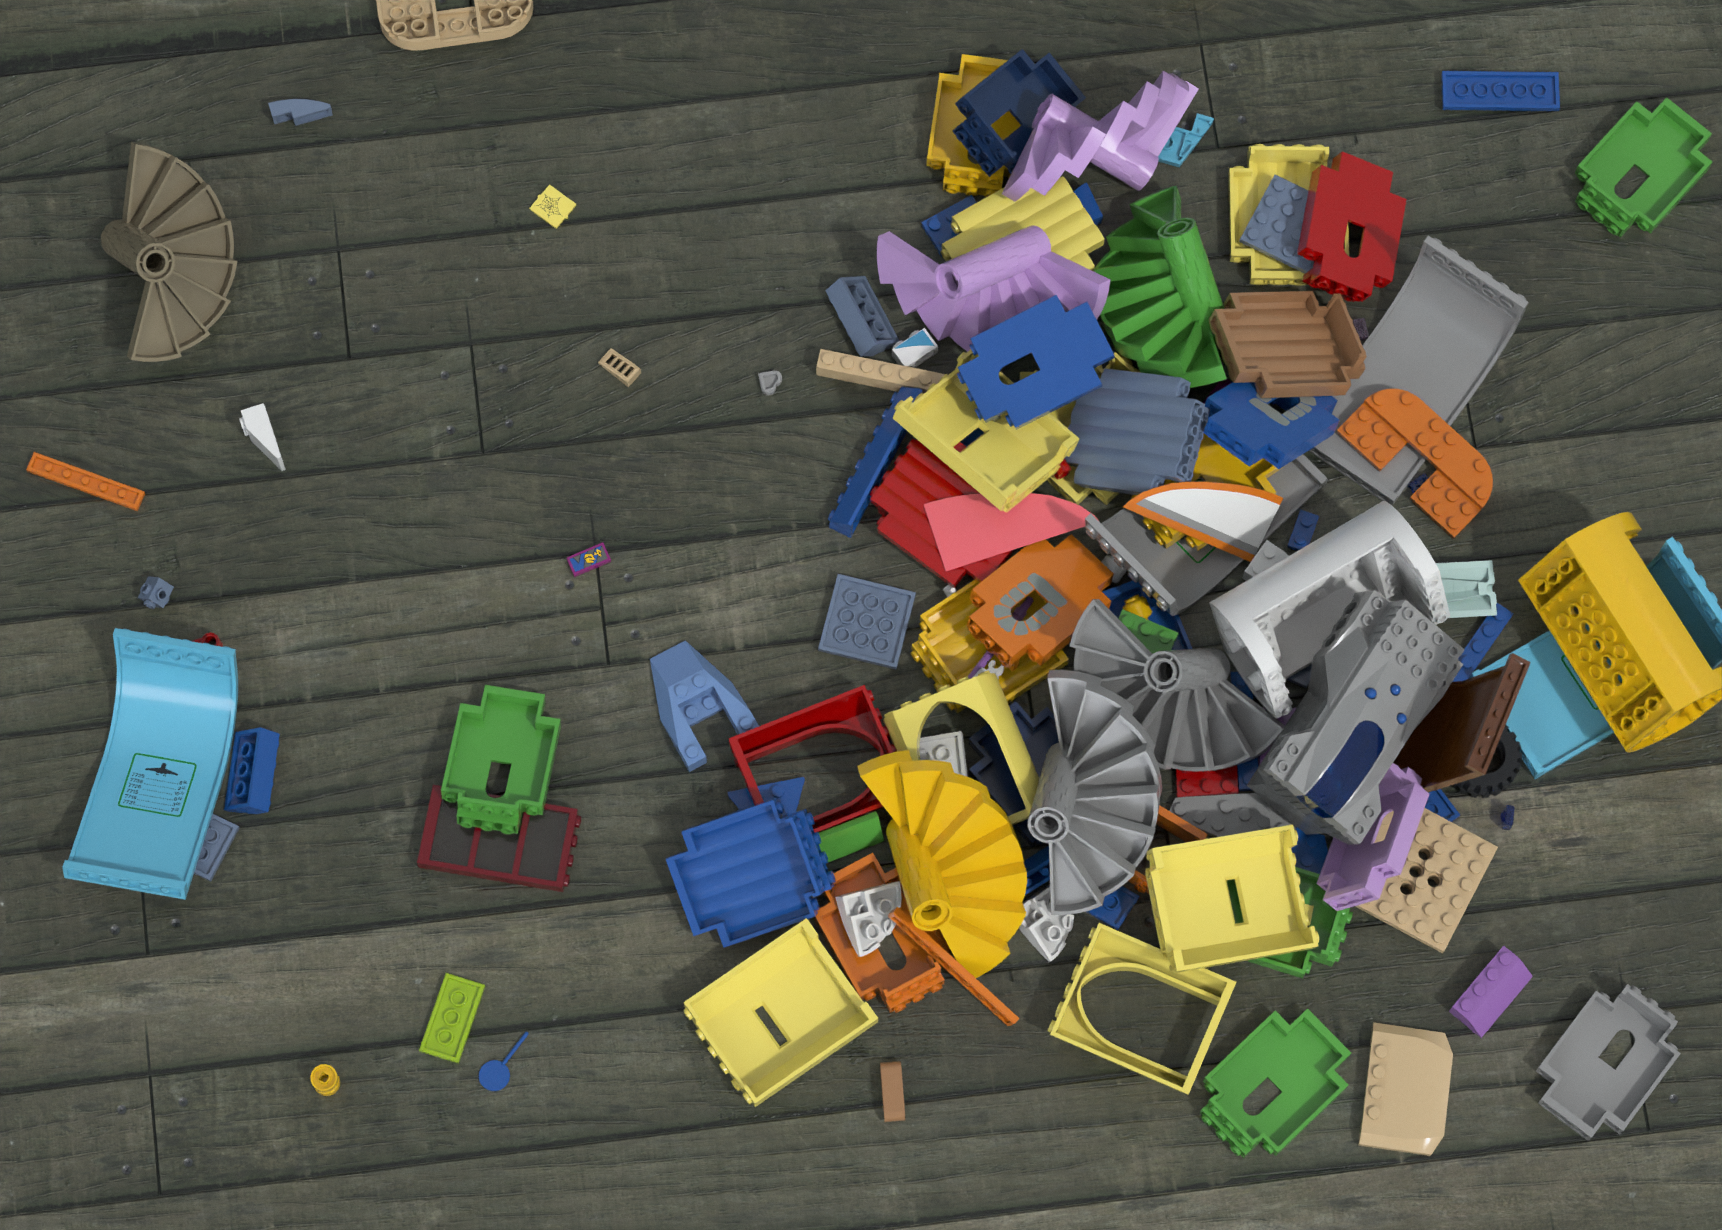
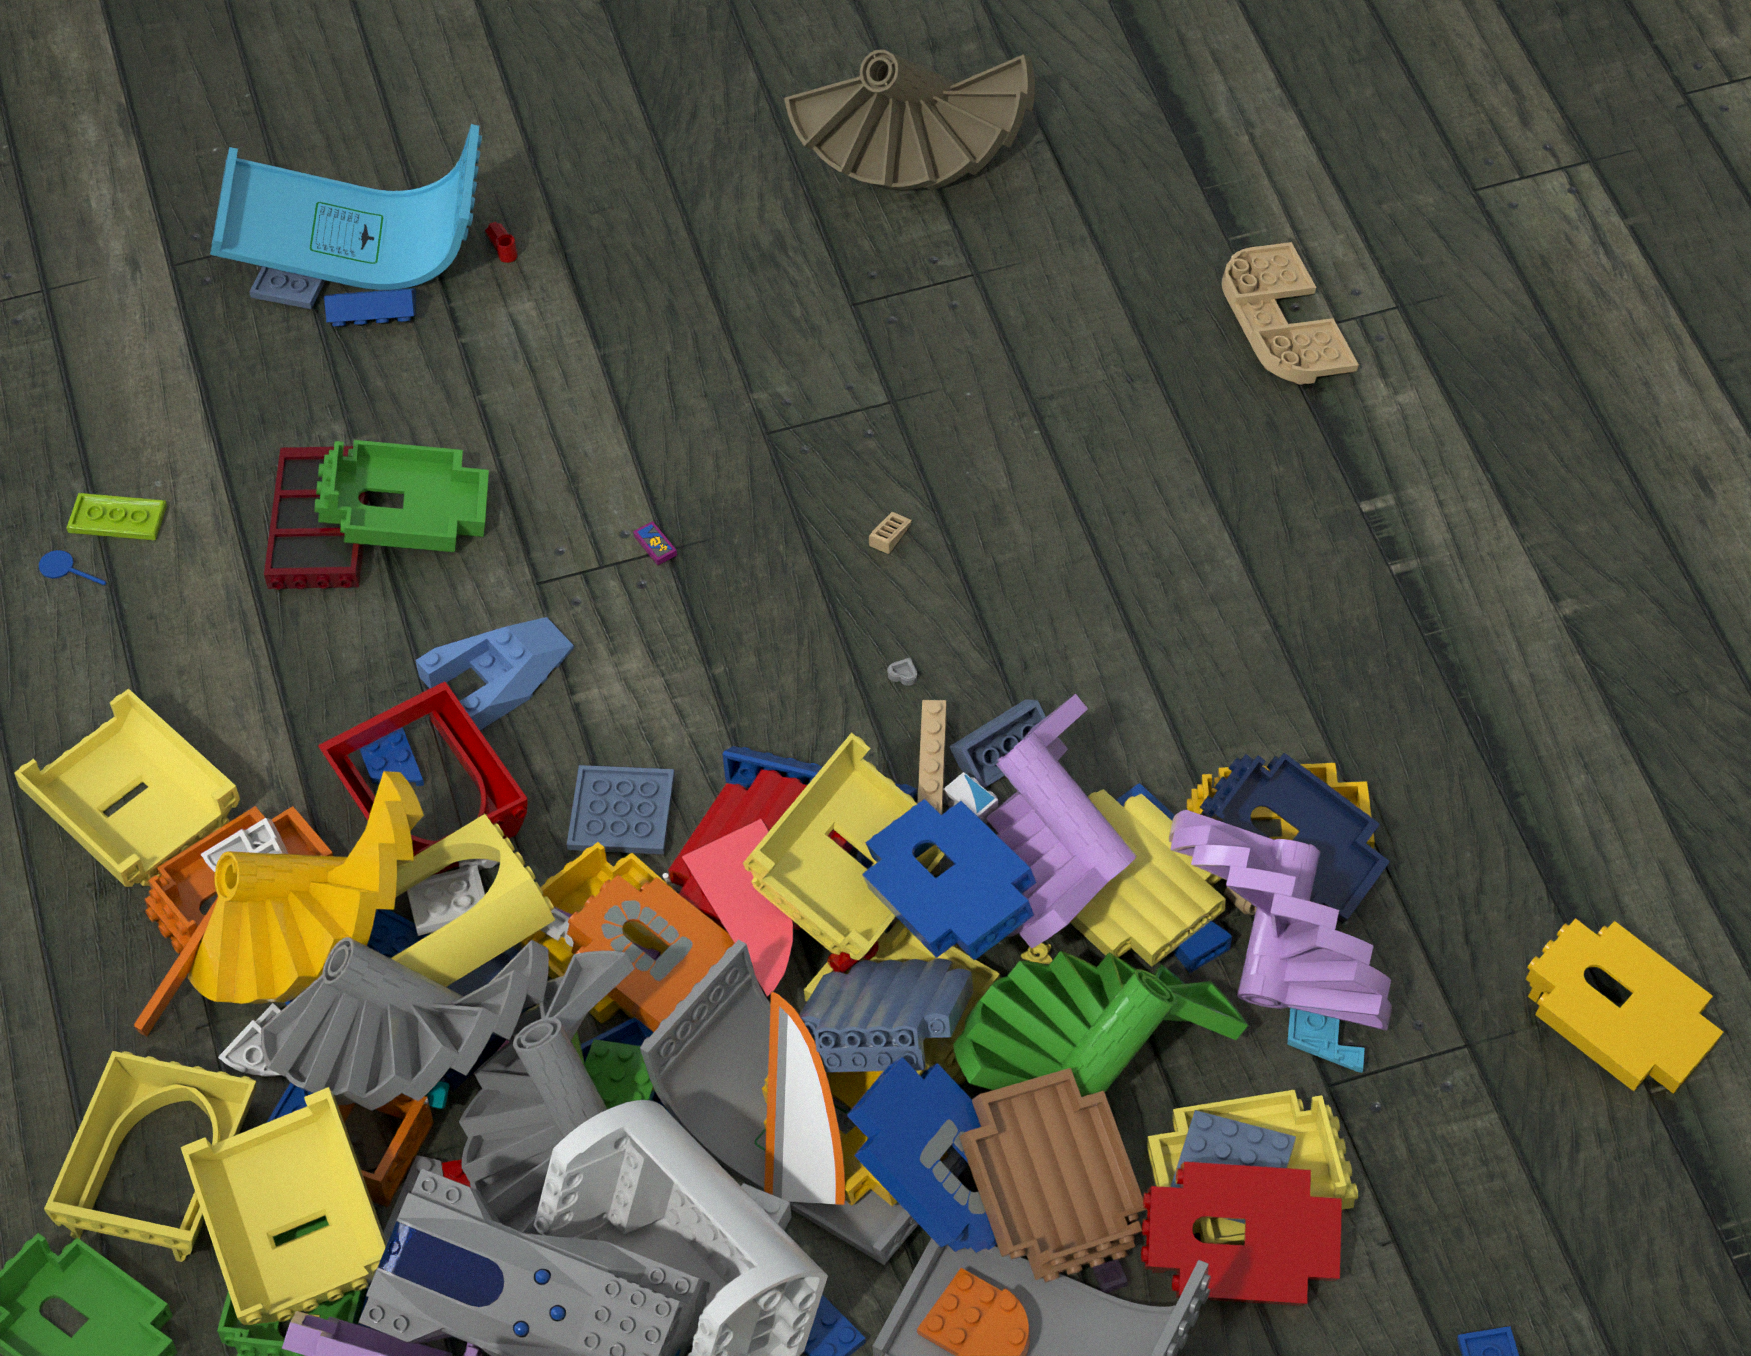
camera: 85 degrees right, 20 degrees down
orange tile [26,452,145,511] -> none
sand blue brick [138,576,174,609] -> none
white slope [239,403,286,471] -> none
sand blue slope [268,99,333,126] -> none
yellow wheel [310,1064,340,1096] -> none
light yellow piece [529,185,576,229] -> none
blue panel [666,798,836,948] -> none
bright green tile [819,811,884,862] -> none
medium nougat beam [880,1061,905,1122] -> none
blue plate [1287,509,1319,551] -> none

